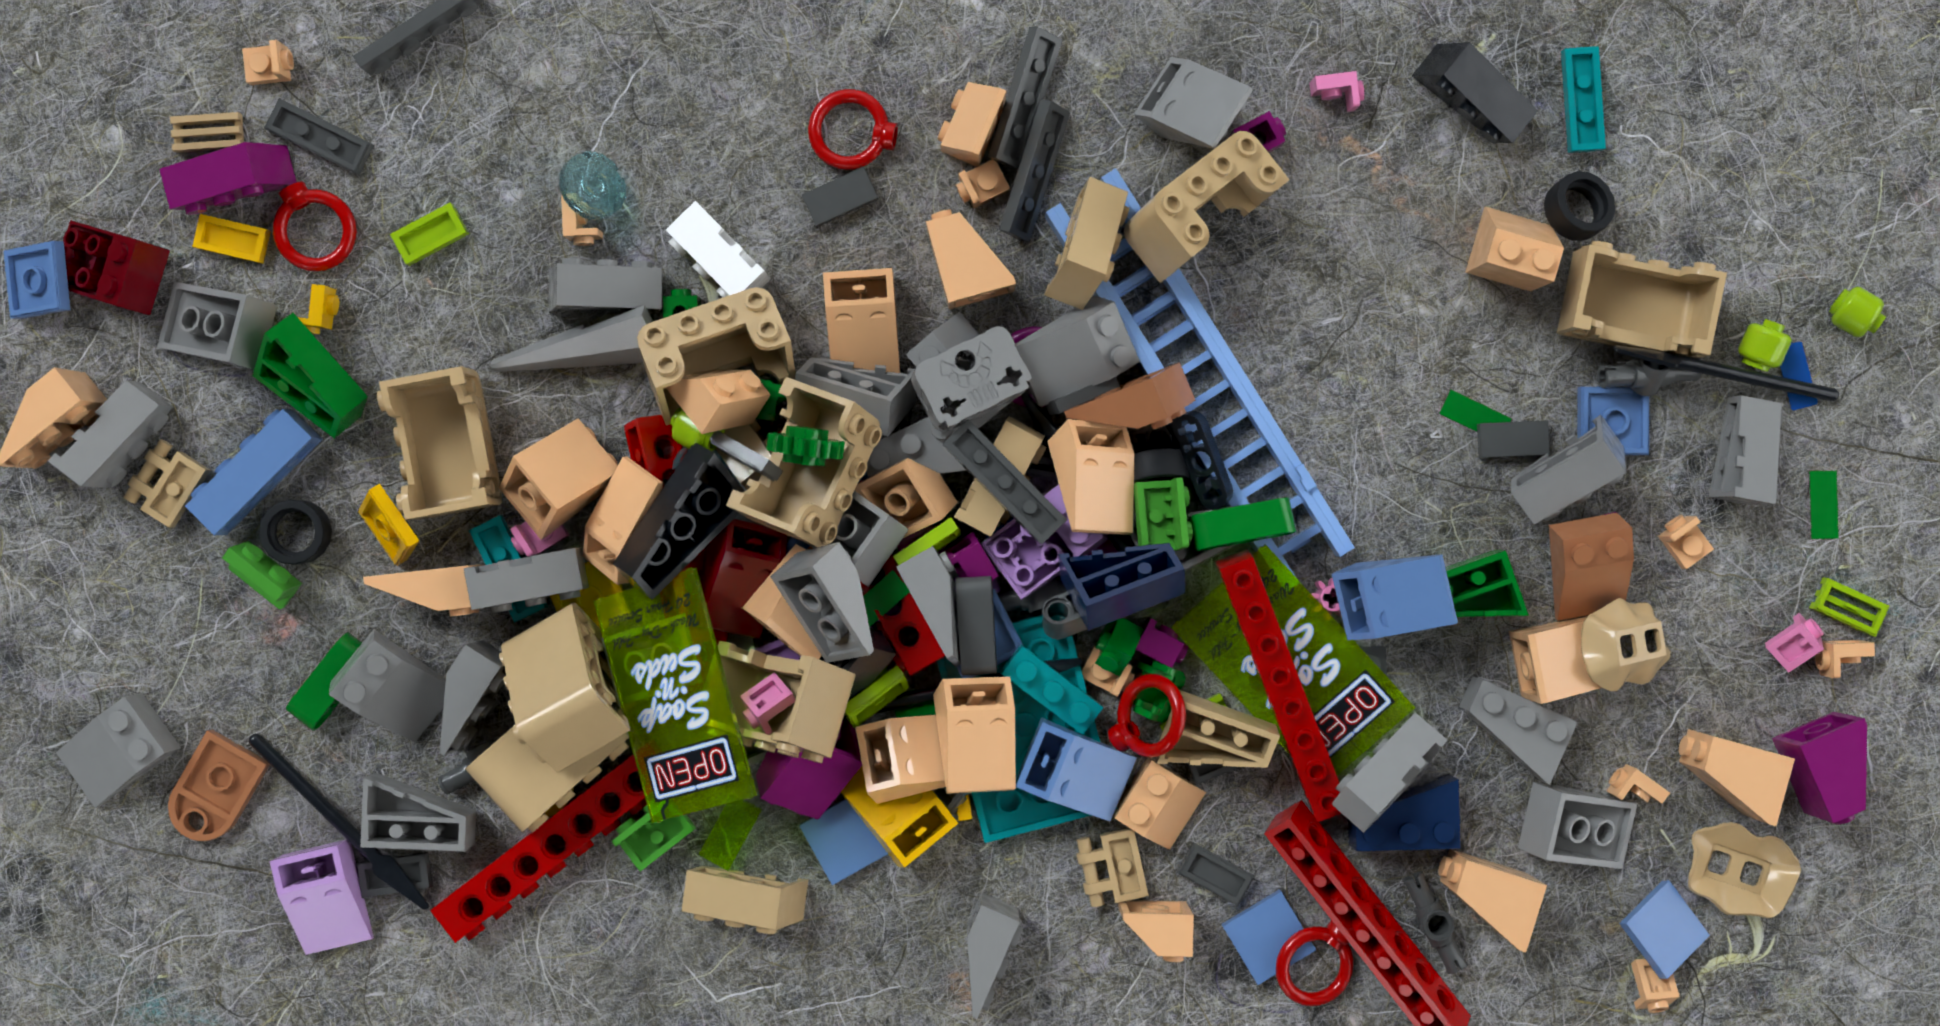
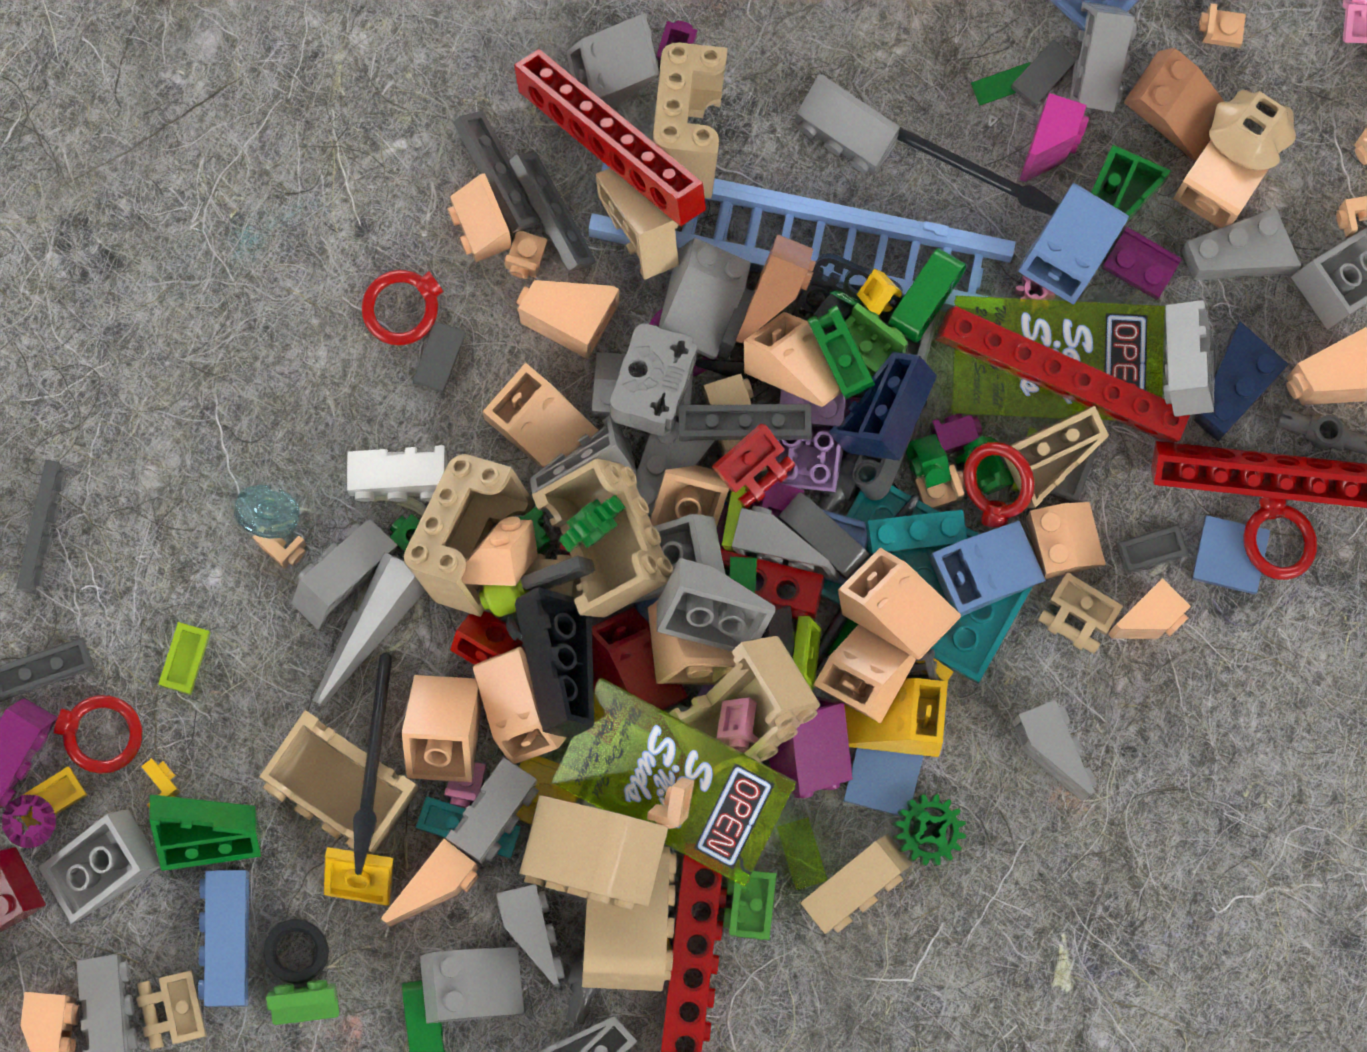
camera: 50 degrees left, 10 degrees down
none -> magenta gear [2,795,56,848]
none -> black piece [353,653,392,875]
none -> red brick [514,49,706,226]
none -> light nougat bracket [647,777,694,829]
none -> red plate [712,423,795,509]
none -> light grey slope [795,74,900,175]
none -> green plate [807,305,875,399]
none -> green sticker [830,290,862,306]
none -> yellow tile [857,268,902,315]
none -> green gear [893,794,966,866]
none -> black piece [897,127,1059,216]
none -> dark pink slope [1019,93,1089,182]
none -> magenta plate [1102,227,1182,300]

